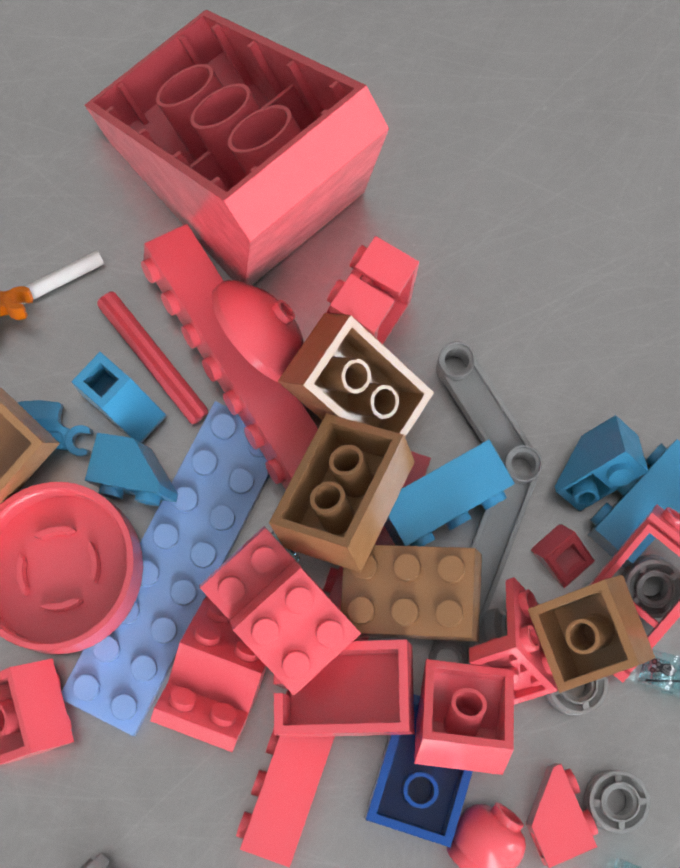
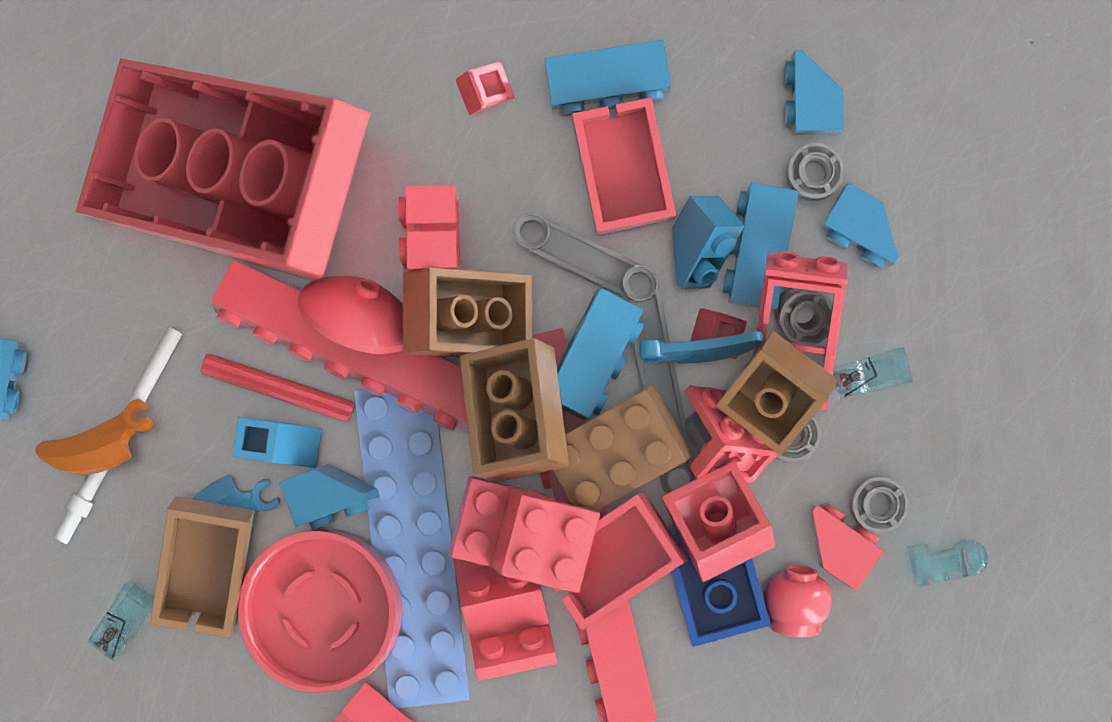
camera: 30 degrees left, 10 degrees up
none -> coral slope [456,61,515,115]
none -> dark azure brick [545,40,671,115]
none -> coral piece [572,97,676,235]
none -> dark azure piece [640,332,763,364]

